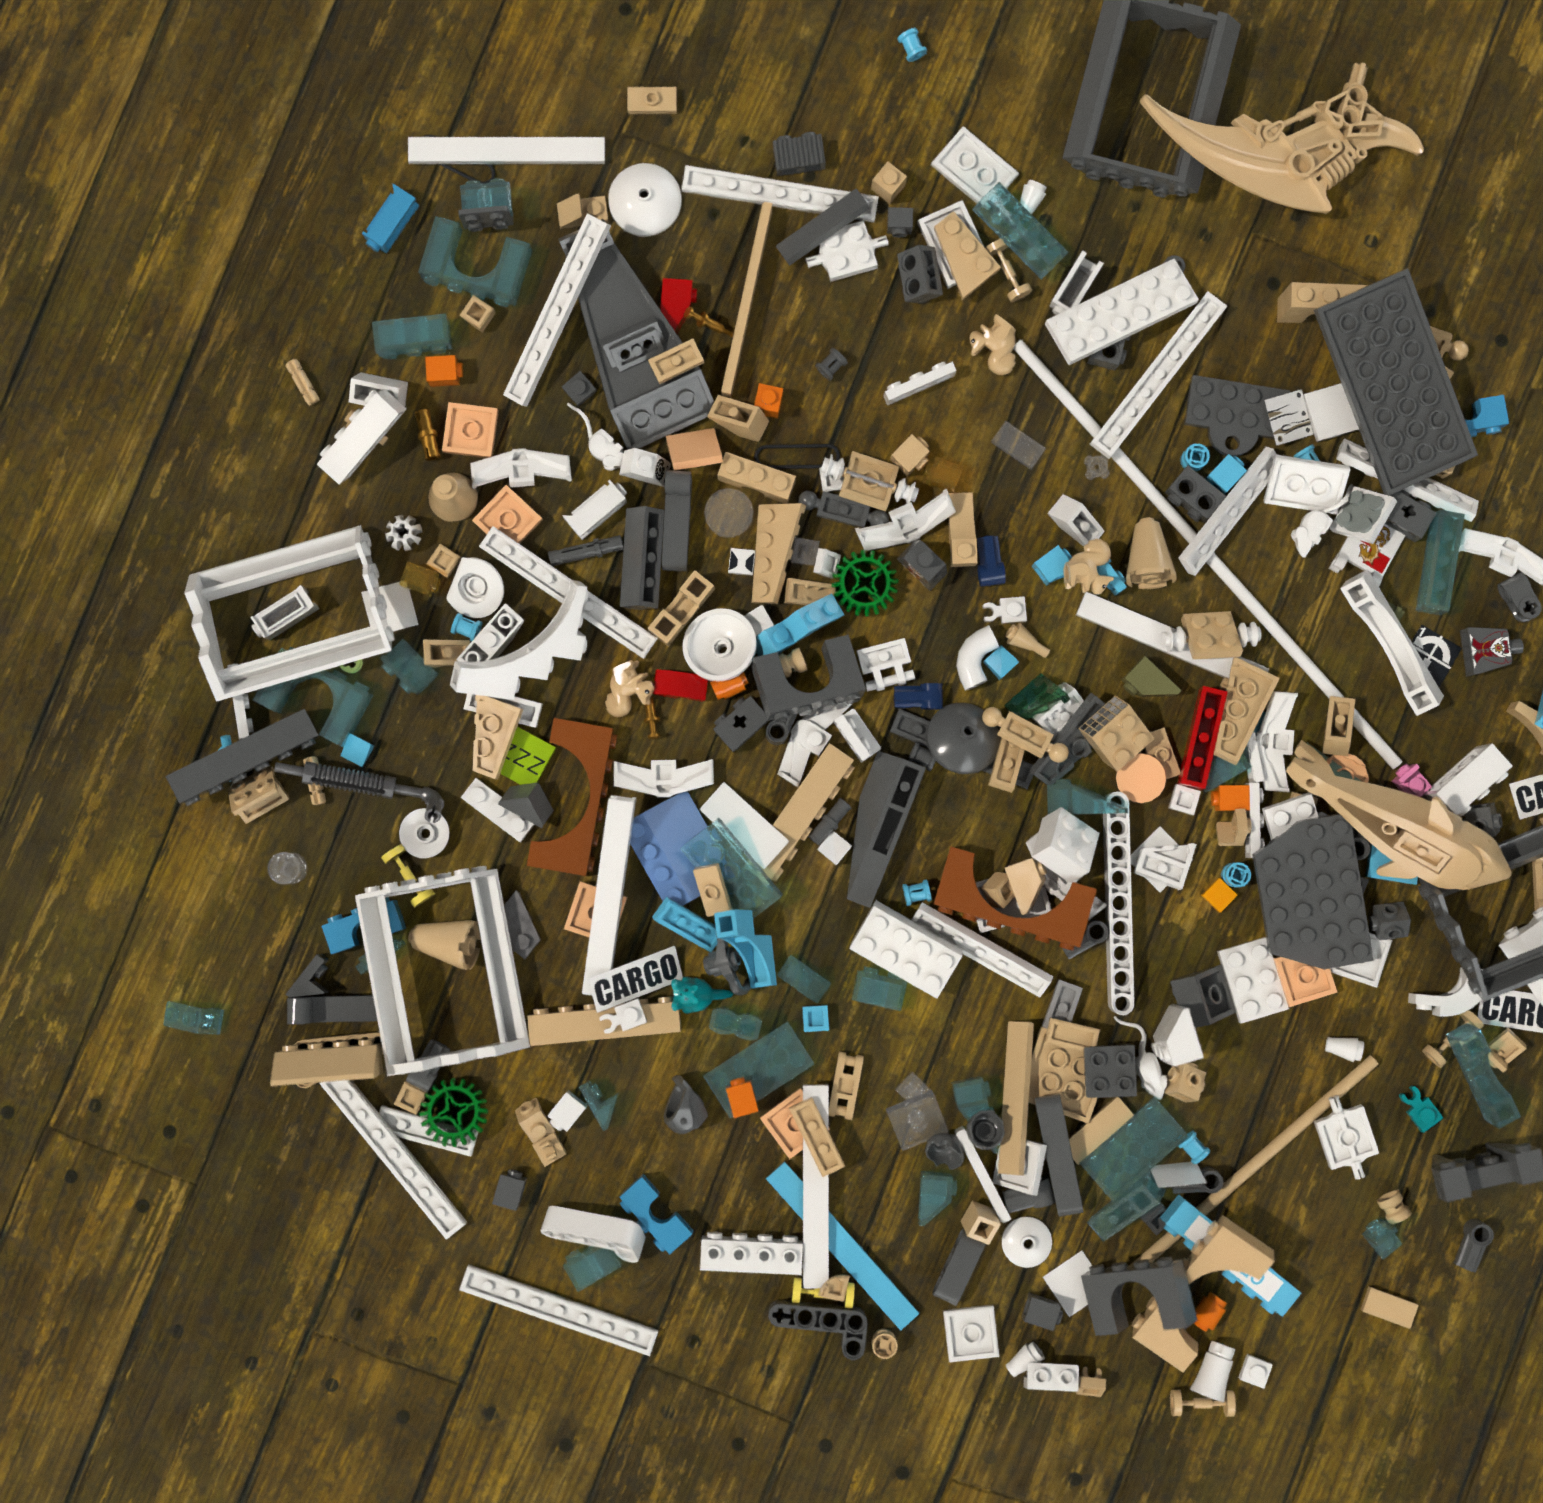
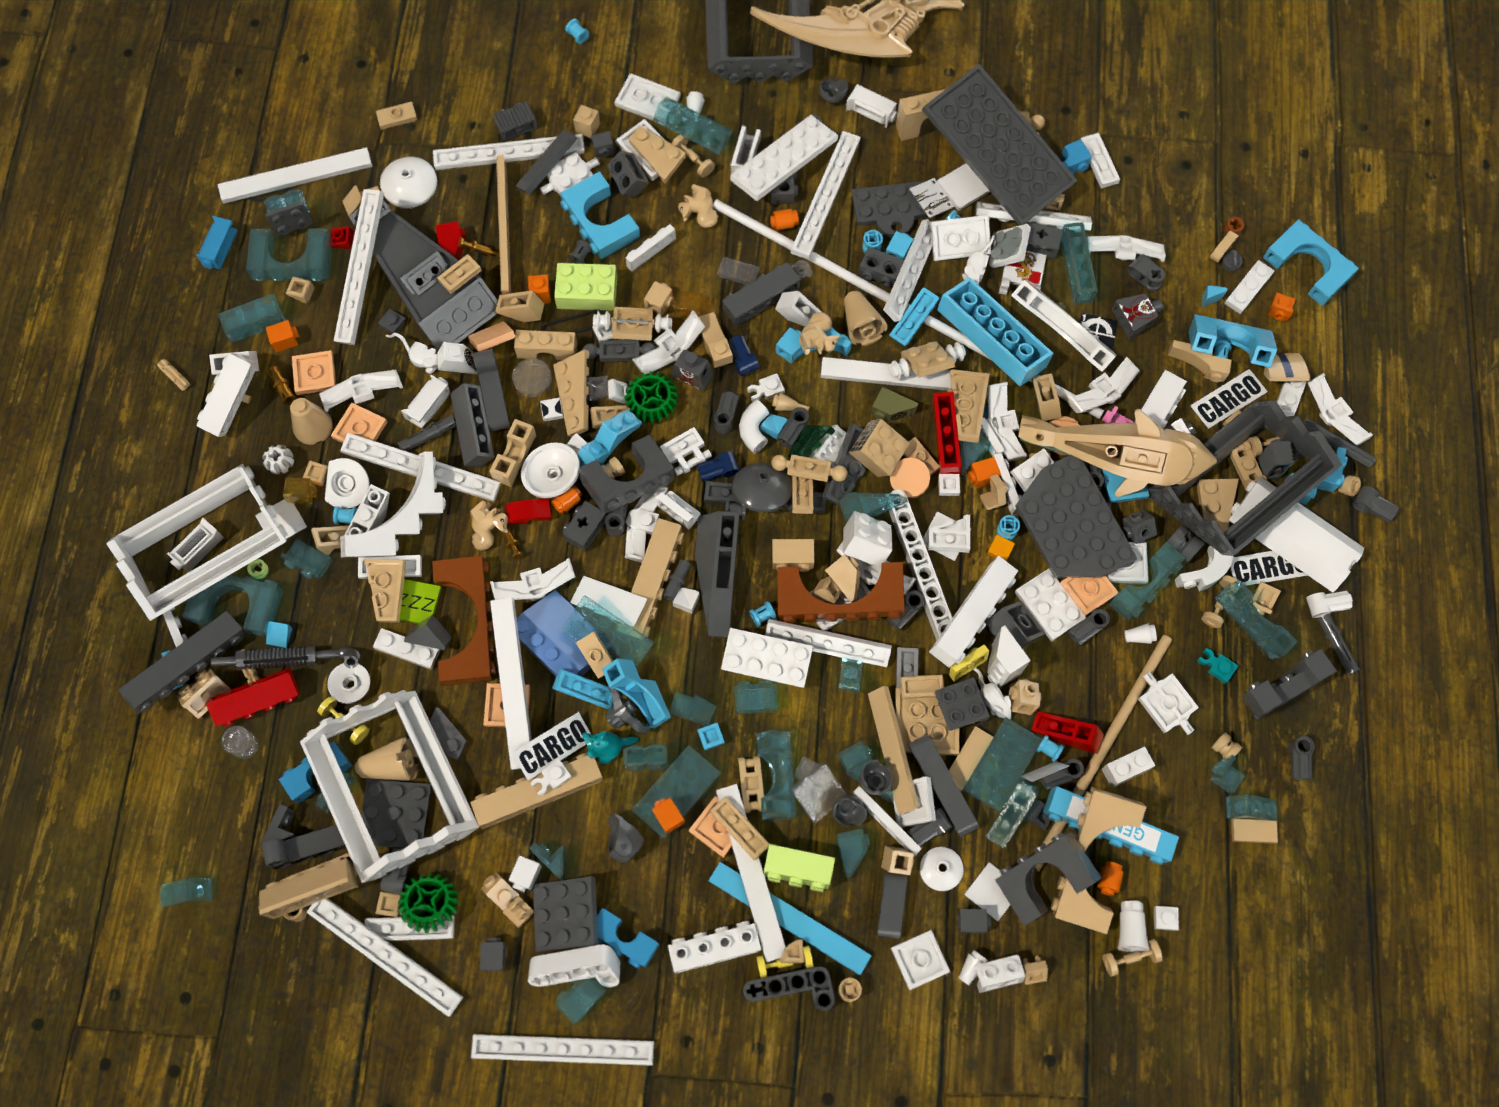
camera: 15 degrees left, 15 degrees down
none -> red brick [206,668,300,727]
none -> red slope [330,226,355,249]
none -> dark grey plate [361,779,432,849]
none -> dark grey plate [533,876,599,952]
none -> yellowish green brick [555,263,617,311]
none -> medium azure arch [560,172,640,259]
none -> dark grey piece [714,391,739,434]
none -> dark grey brick [723,262,800,327]
none -> clear light blue arch [757,730,796,821]
none -> yellowish green brick [764,844,835,892]
none -> orange brick [770,209,799,231]
none -> tan brick [772,539,814,572]
none -> dark grey piece [777,407,809,448]
none -> dark grey hair [818,77,848,104]
none -> clear light blue slope [838,658,863,694]
none -> white window [846,84,897,128]
none -> medium azure plate [889,287,940,347]
none -> white brick [929,556,1018,667]
none -> medium azure brick [937,277,1053,386]
none -> light yellow plate [949,645,989,682]
none -> red slope [1031,711,1104,754]
none -> white plate [1067,357,1140,413]
none -> dark grey piece [1068,609,1110,646]
none -> white plate [1081,133,1120,188]
none -> white brick [1102,747,1155,788]
none -> clear light blue arch [1109,542,1185,621]
none -> dark grey wheel [1165,525,1205,563]
none -> tan wing [1197,479,1239,533]
none -> clear light blue bracket [1226,794,1277,821]

